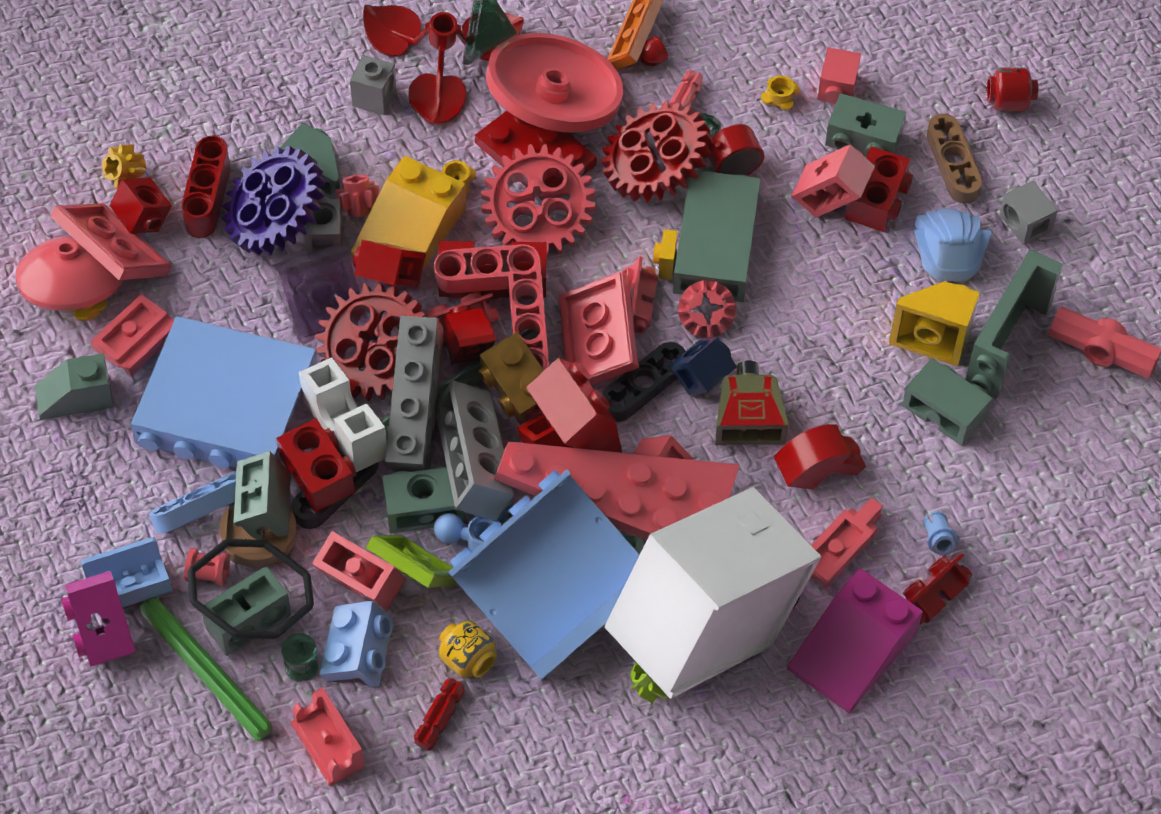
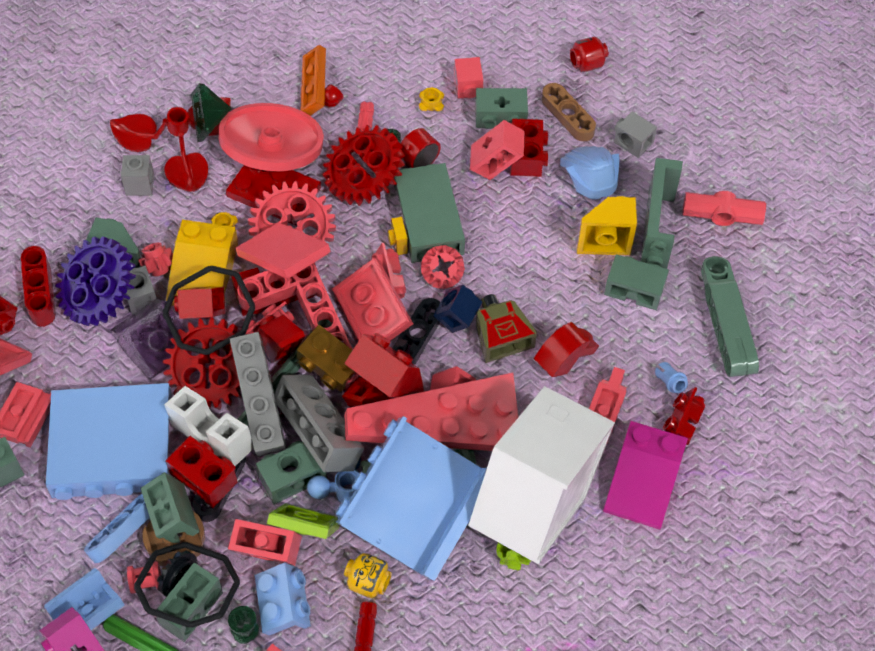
camera: 20 degrees left, 0 degrees up
none -> black gear [157,550,198,597]
none -> black piece [163,266,255,355]
none -> coral tile [235,222,331,279]
none -> sand green piece [701,256,759,377]

